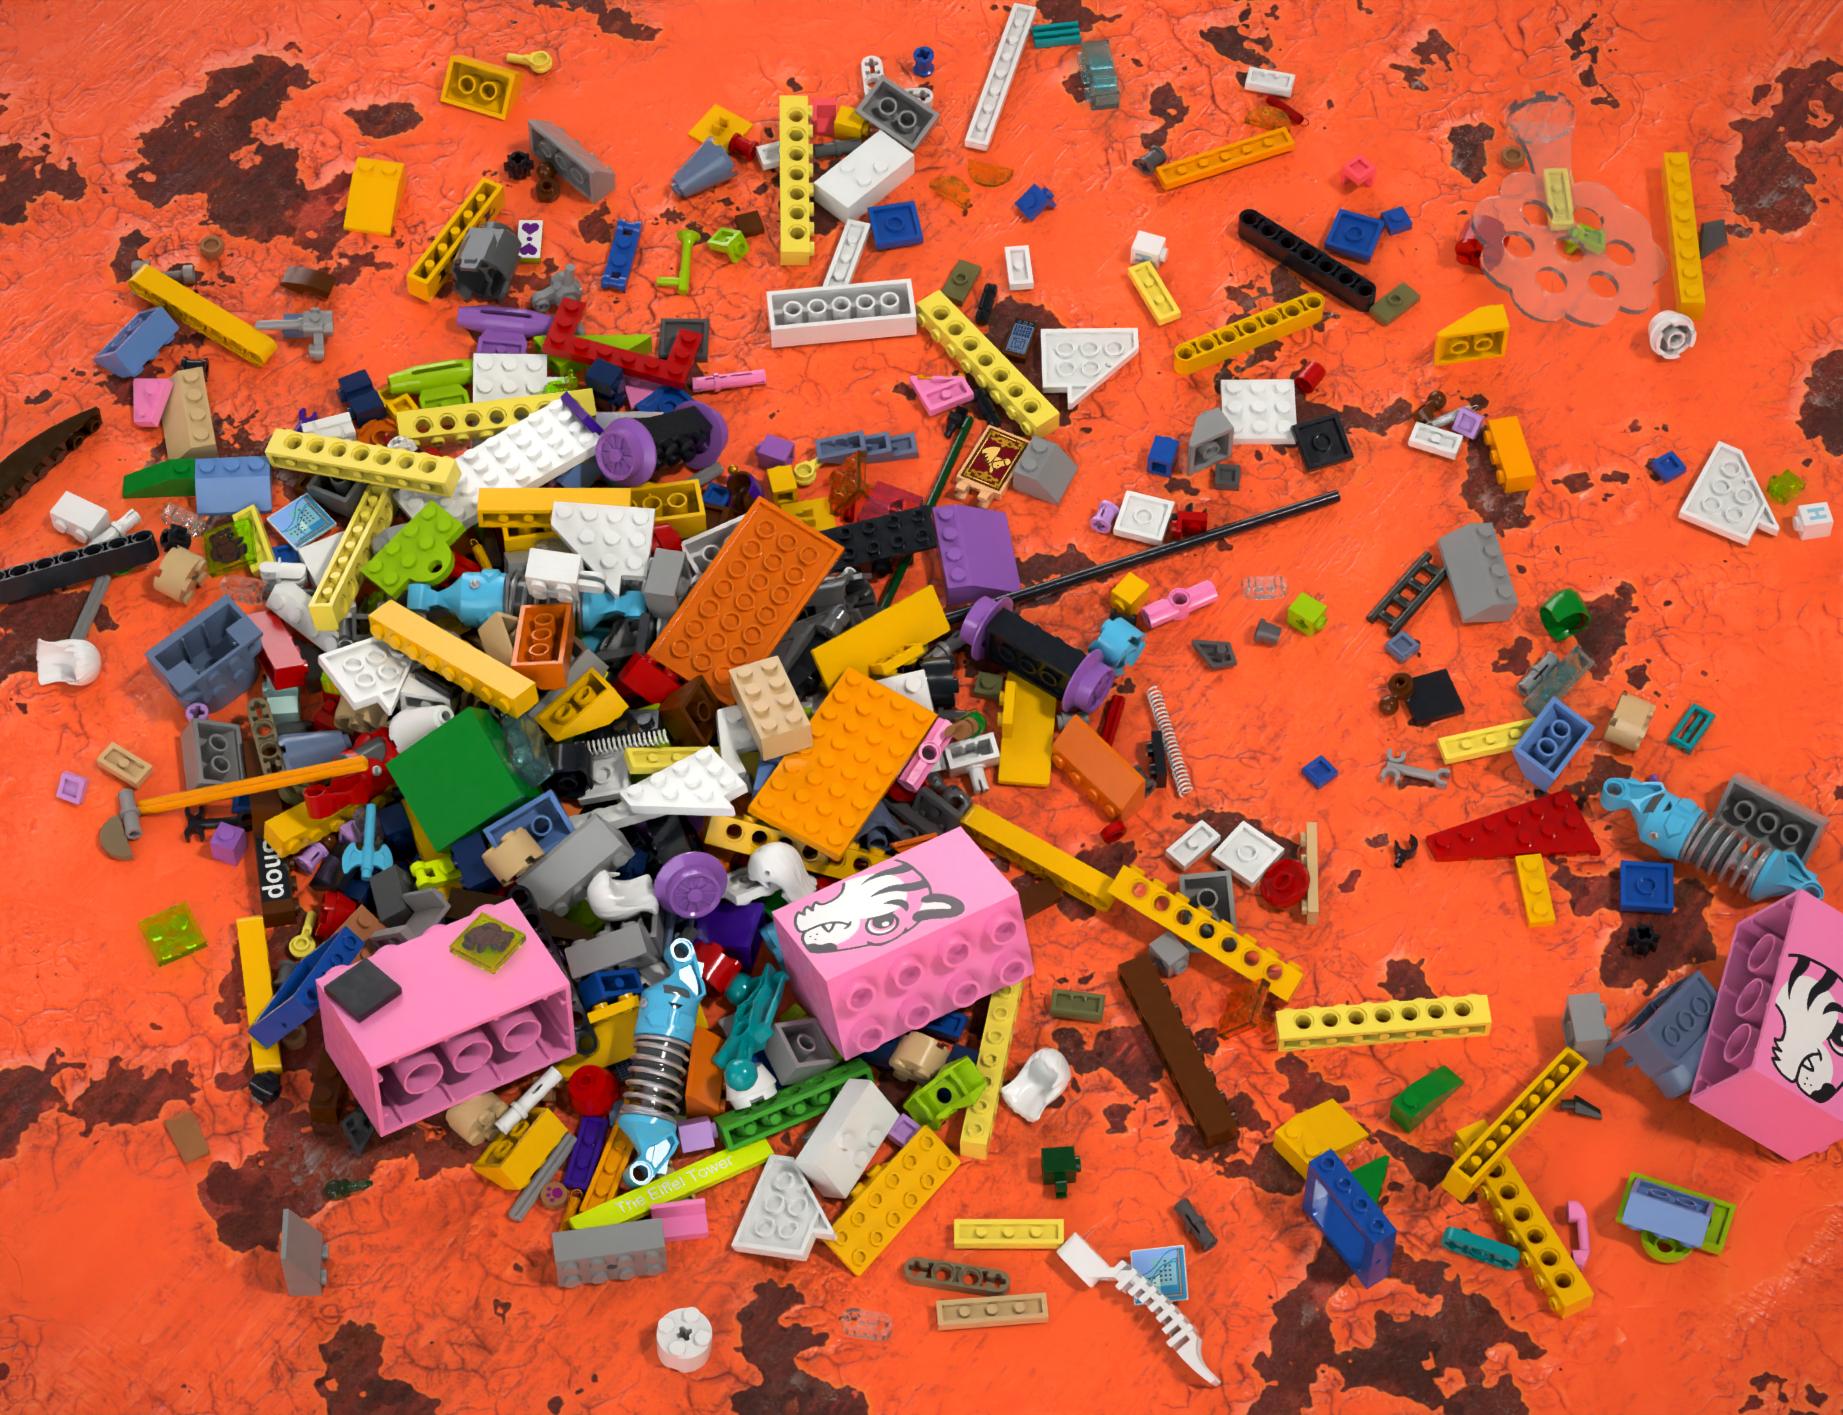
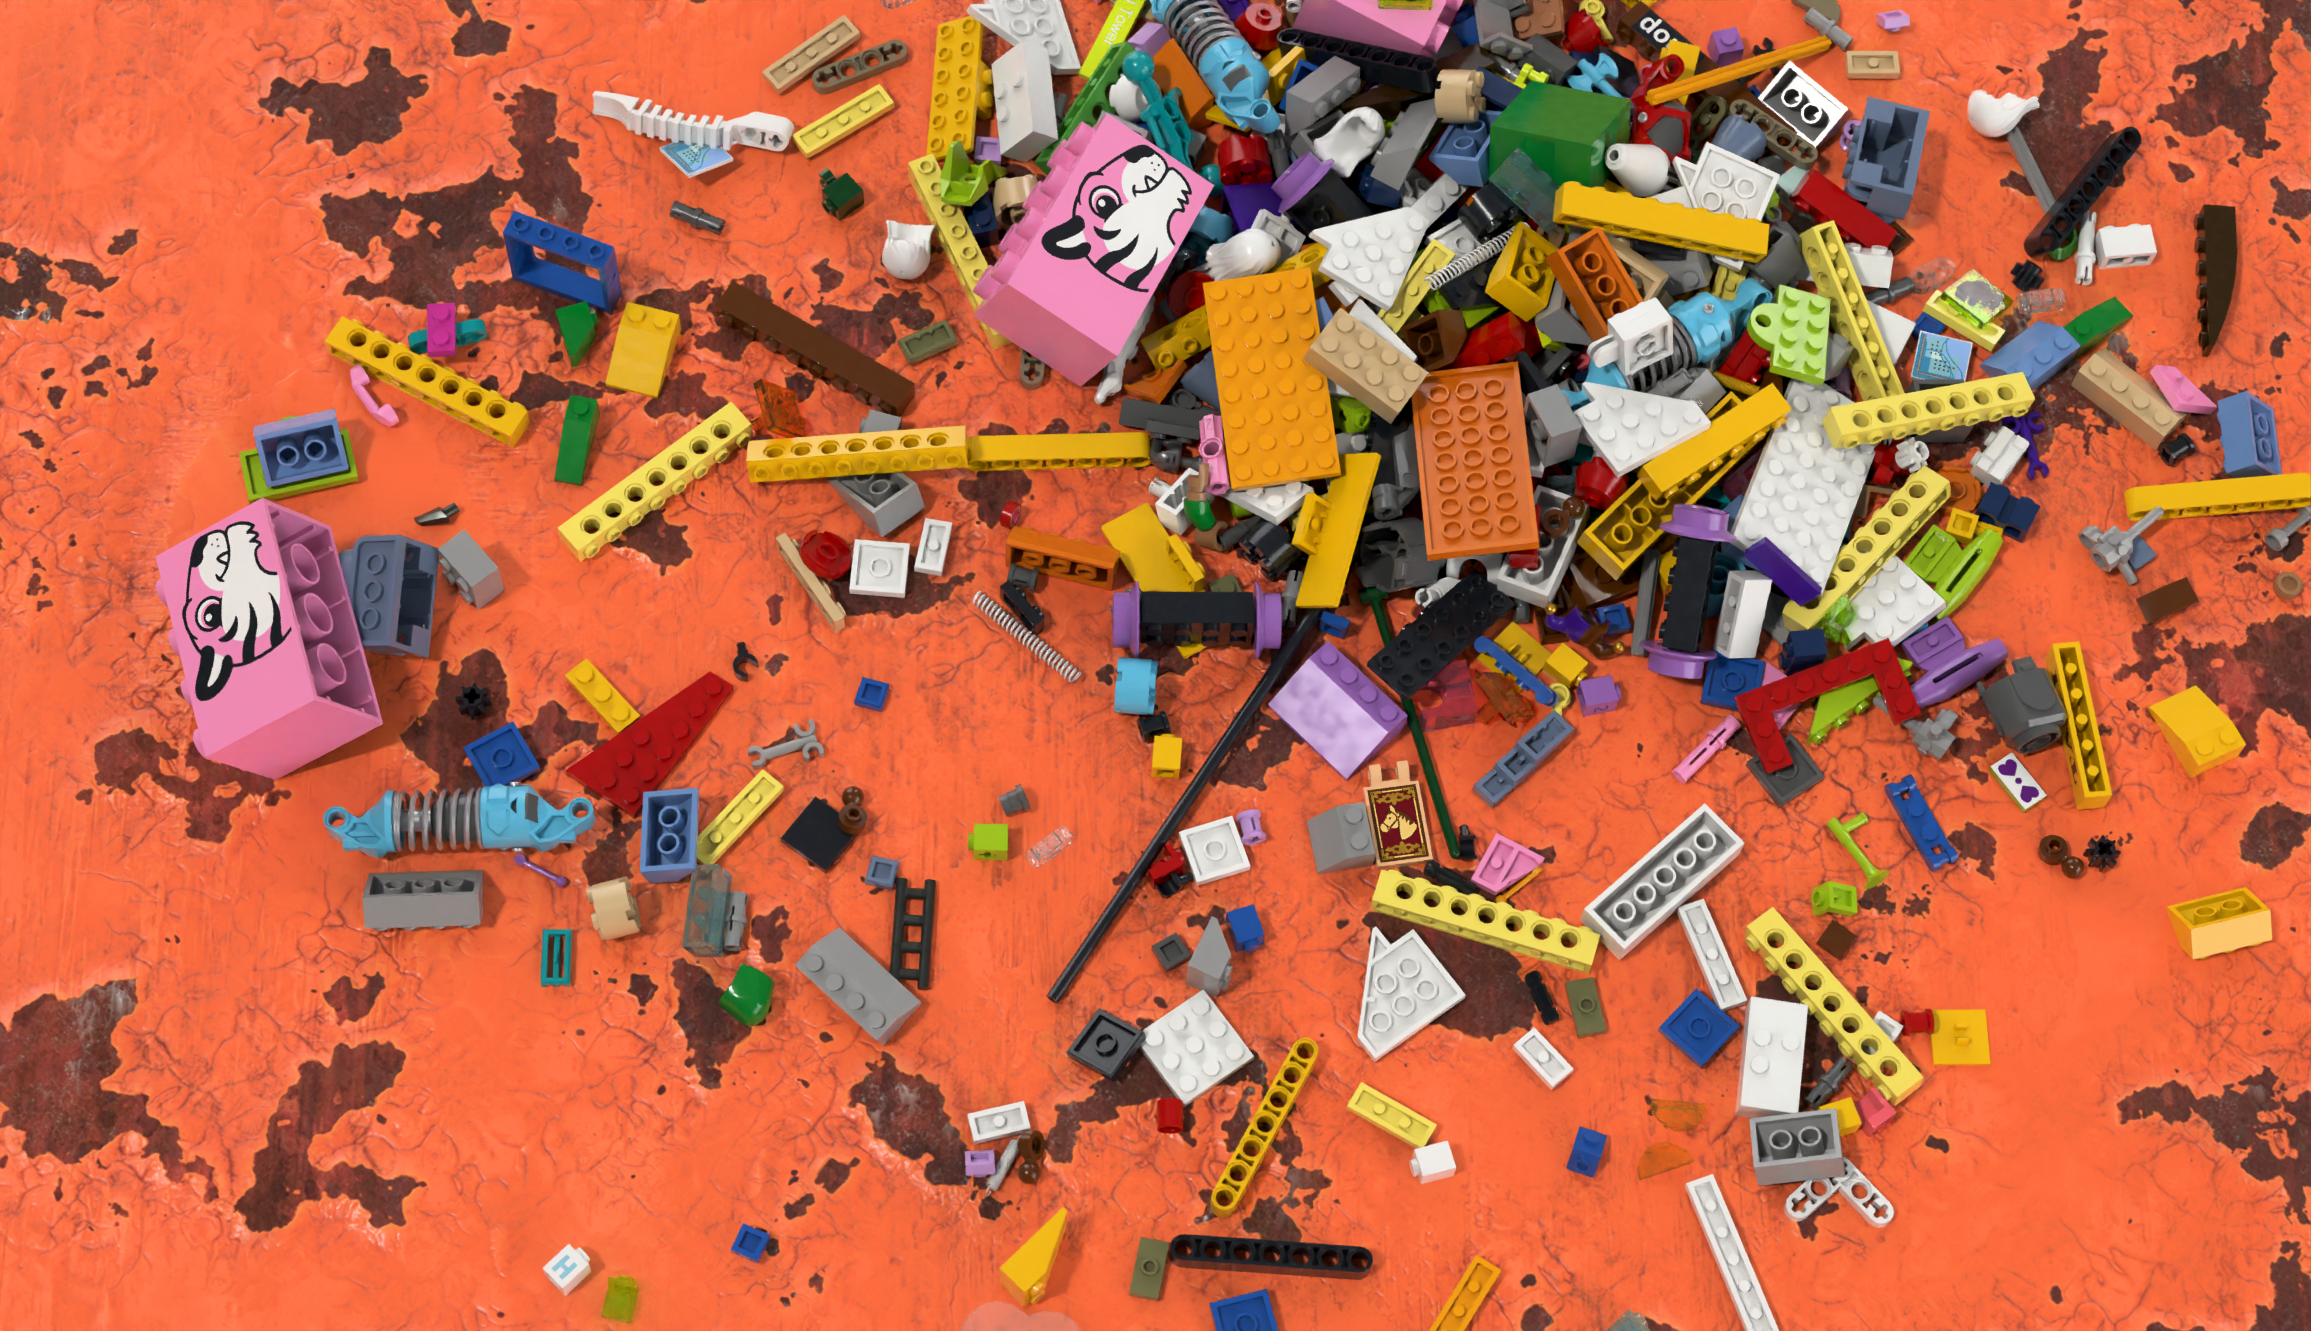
camera: 140 degrees right, 10 degrees up
tan brick [153,545,208,605] -> none
white arm [259,557,309,588] -> none
light yellow plate [506,51,553,73] -> none
slope [528,119,616,204] -> none
sand blue cone [670,136,738,198] -> none
blue bush [913,46,934,78] -> none
tile [1002,316,1039,364] -> none
reddish brown tile [1018,877,1062,920] -> none
red axle [1100,695,1125,747] -> none
dark grey bush [1136,145,1167,176] -> none
bright pink piece [1141,580,1218,628] -> none
dark grey piece [1191,640,1237,671] -> none
yellow brick [1441,1046,1589,1203] -> none
light orange brick [1483,416,1536,494] -> none
white wing [1678,441,1779,546] -> none
none -> dark pink plate [427,303,456,357]
none -> blue plate [1474,636,1559,707]
none -> reddish brown plate [1541,497,1585,539]

